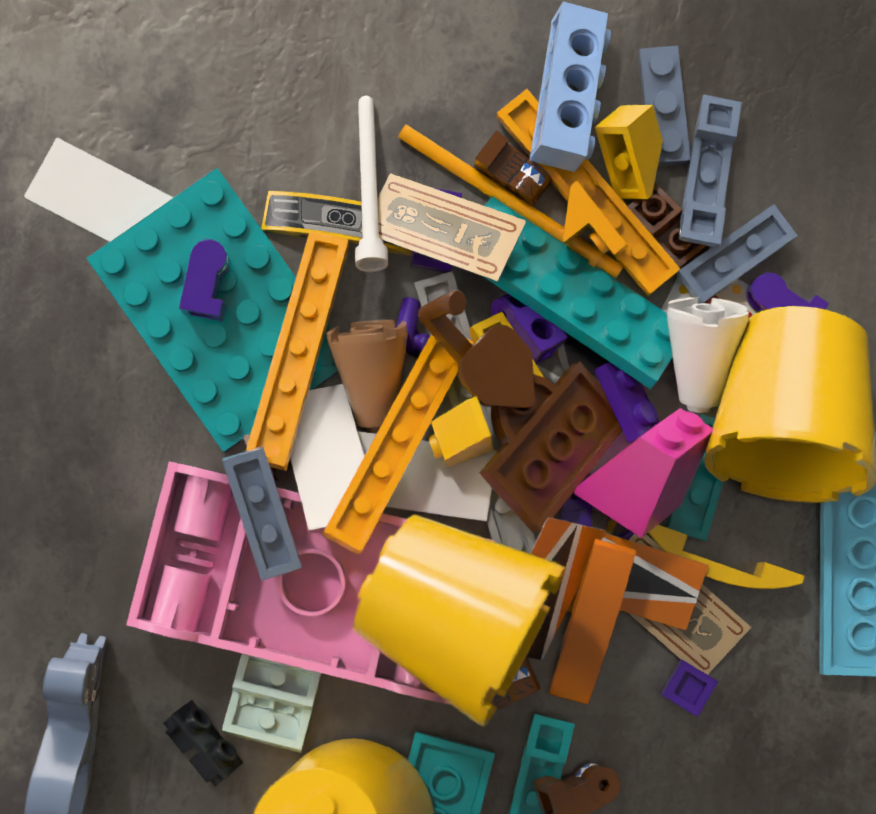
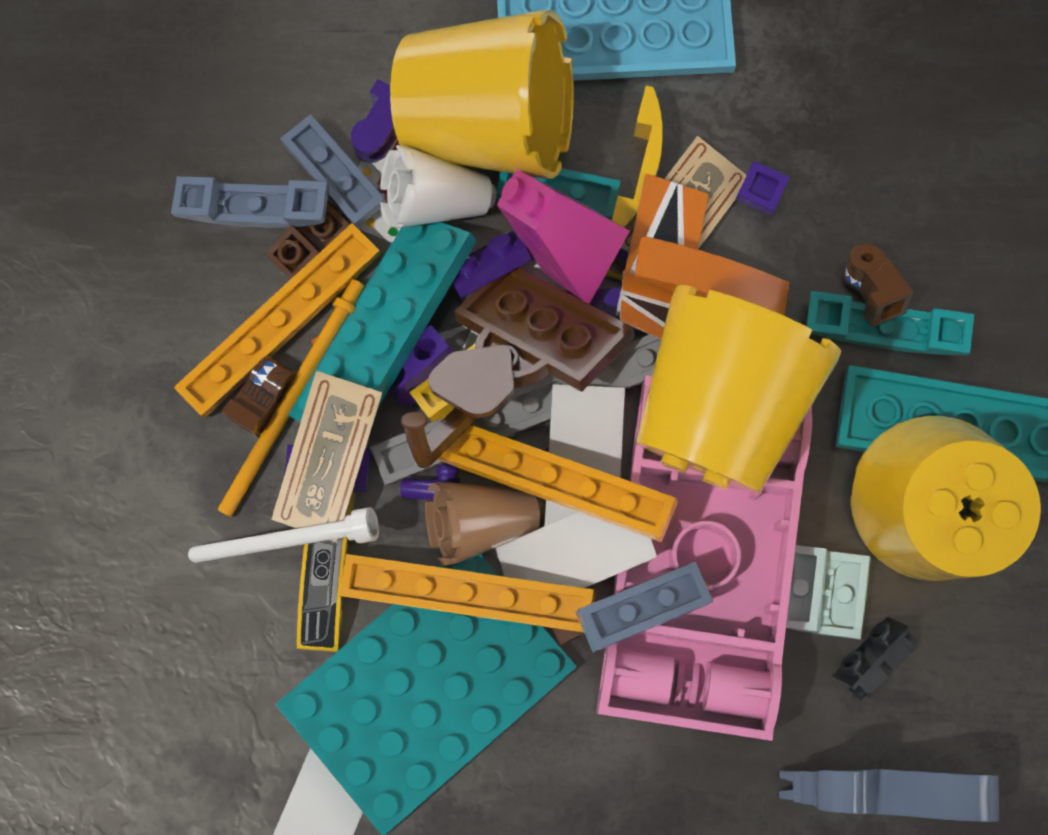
camera: 90 degrees left, 5 degrees down
dark purple leg [179,239,230,322] -> none
yellow slope [427,396,493,467] -> none
light blue brick [529,1,611,172] -> none
light orange slope [563,181,628,257] -> none
yellow slope [595,105,663,199] -> none
sand blue plate [637,45,691,167] -> none

